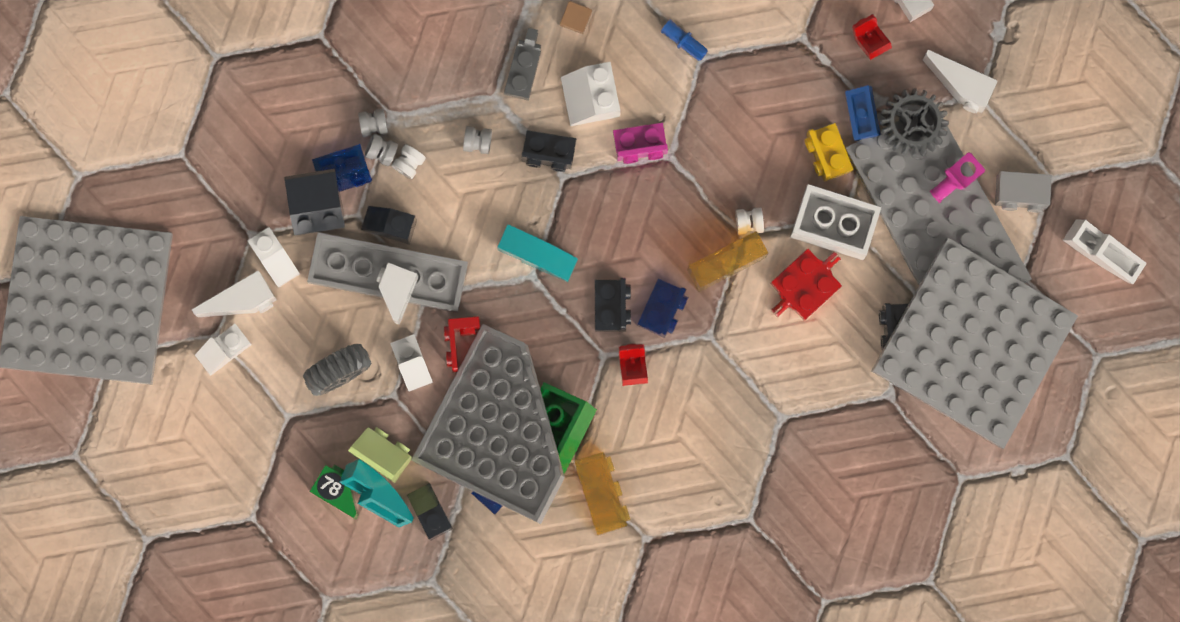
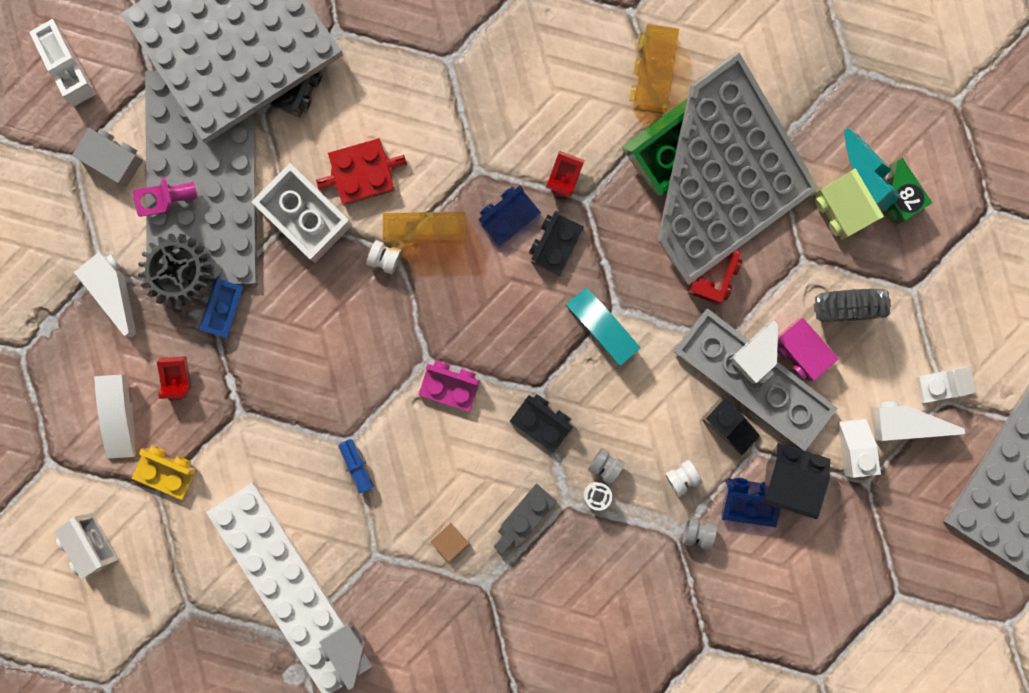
camera: 150 degrees left, 5 degrees up
light grey wheel [364,134,398,166] -> none
white slope [390,334,433,392] -> none
black slope [407,483,453,541] -> none
white slope [561,62,620,126] -> none
yellow bracket [804,123,853,182] -> none
none -> white wheel [583,482,612,511]
none -> dark pink brick [777,317,839,381]

